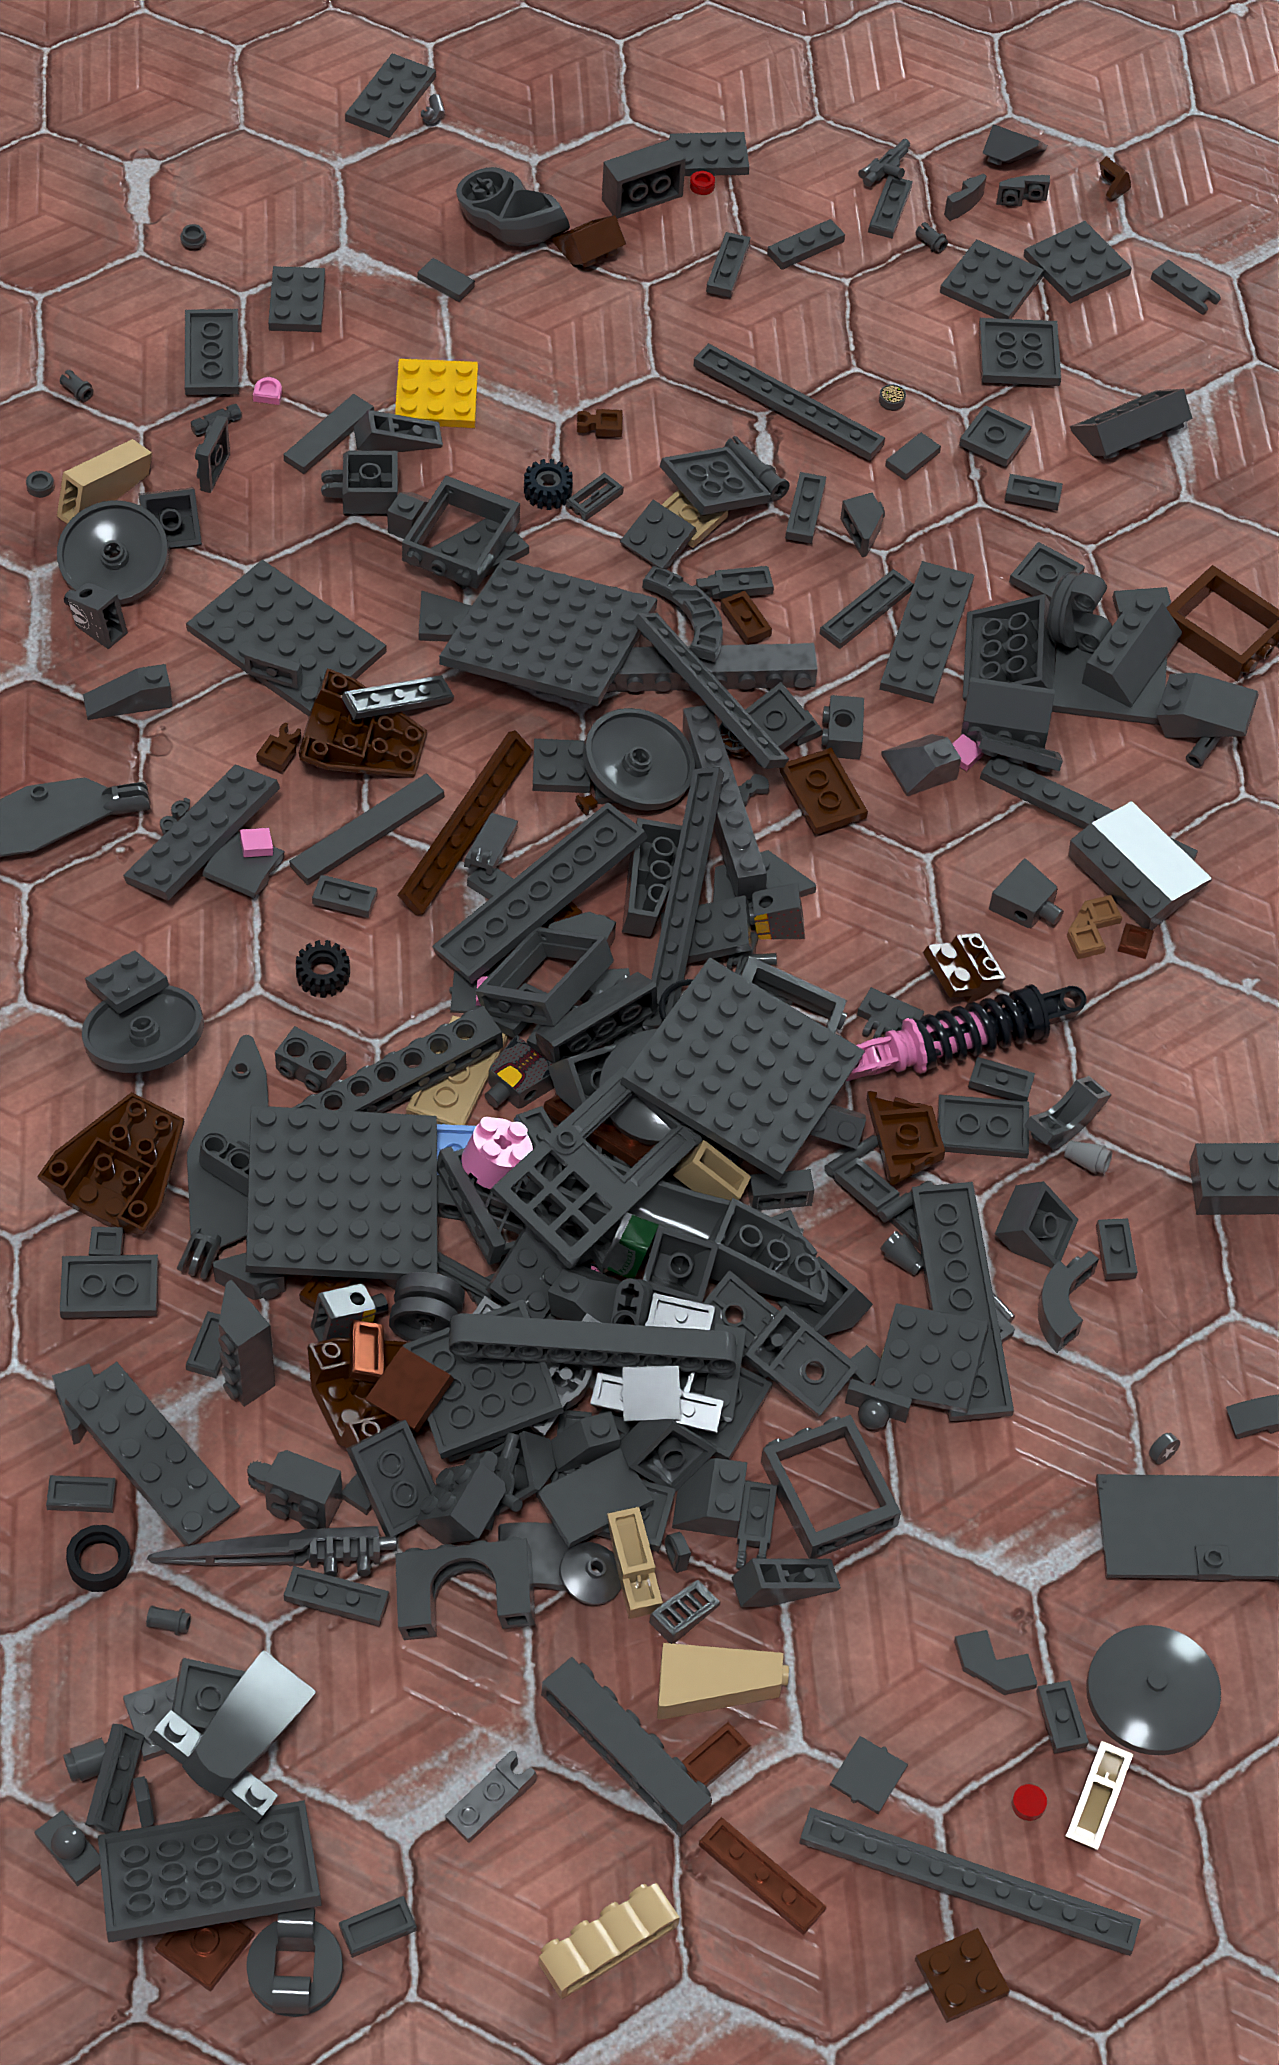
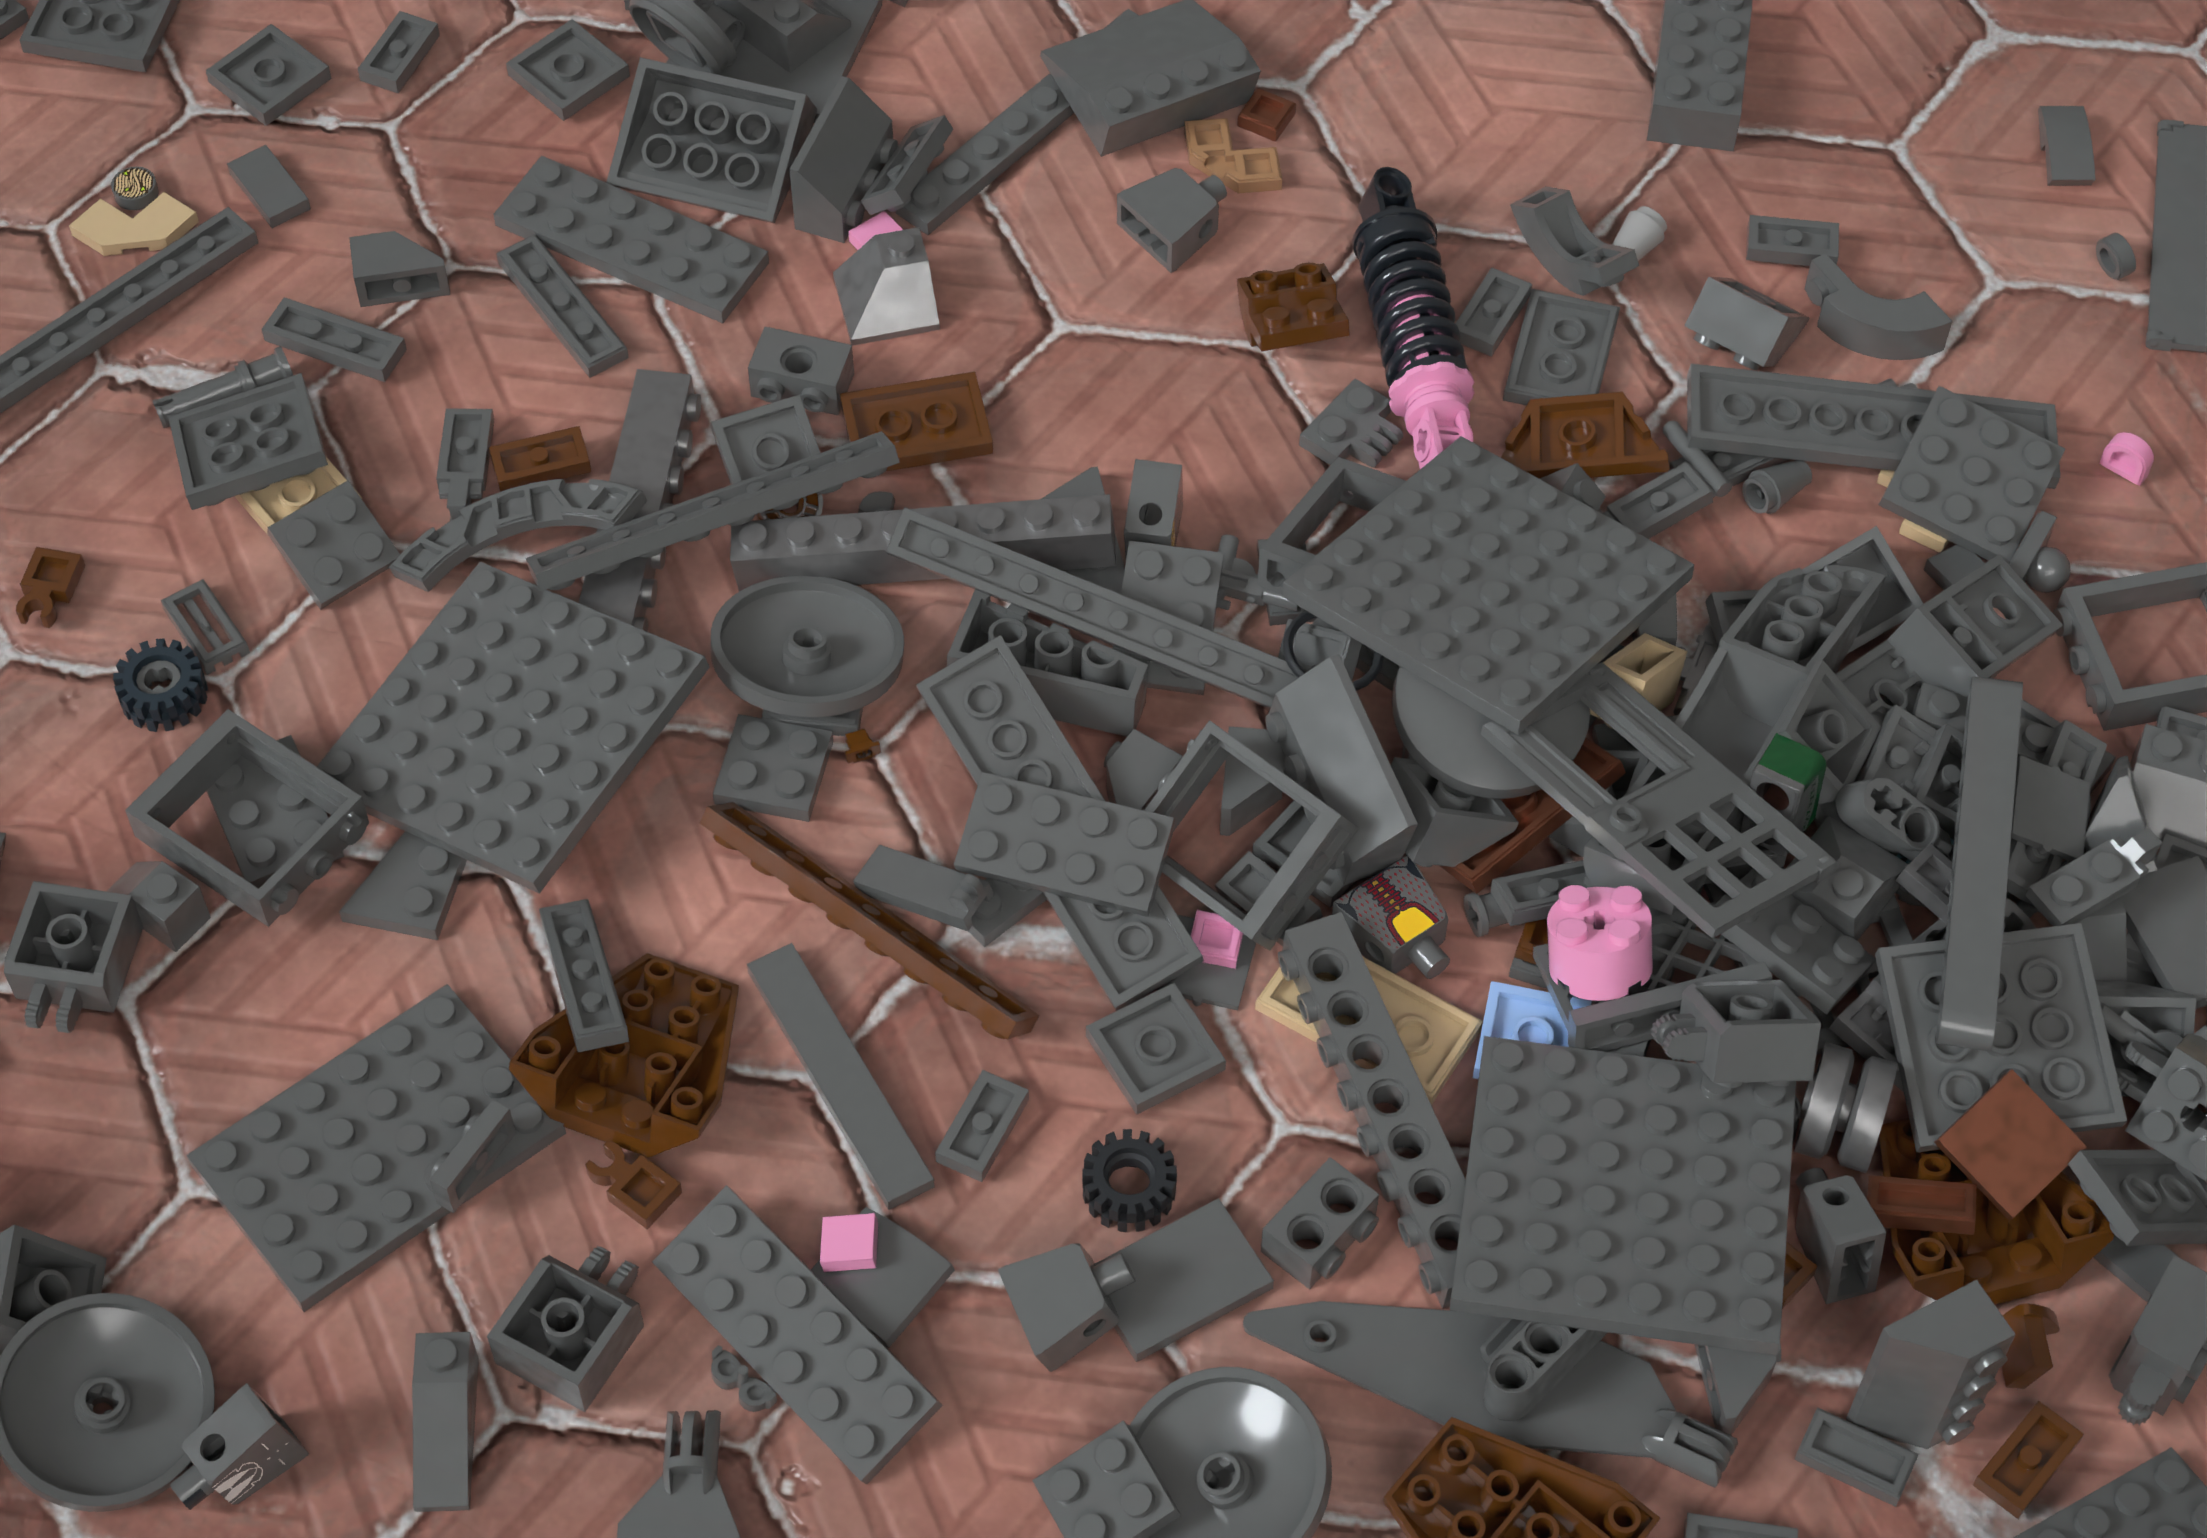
camera: 75 degrees left, 0 degrees up
none -> tan tile [69,192,199,256]
none -> dark grey hinge [487,1245,644,1412]
none -> dark grey plate [954,772,1176,917]
none -> dark grey torso [998,1243,1136,1372]
none -> dark grey plate [1086,983,1226,1115]
none -> dark grey tile [1095,1198,1274,1362]
none -> dark grey hinge [1651,980,1821,1088]
none -> reddish brown plate [1973,1401,2084,1519]
none -> reddish brown tile [2002,1303,2060,1389]
none -> dark grey hinge [2026,828,2163,926]
none -> bright pink tile [2099,432,2154,486]

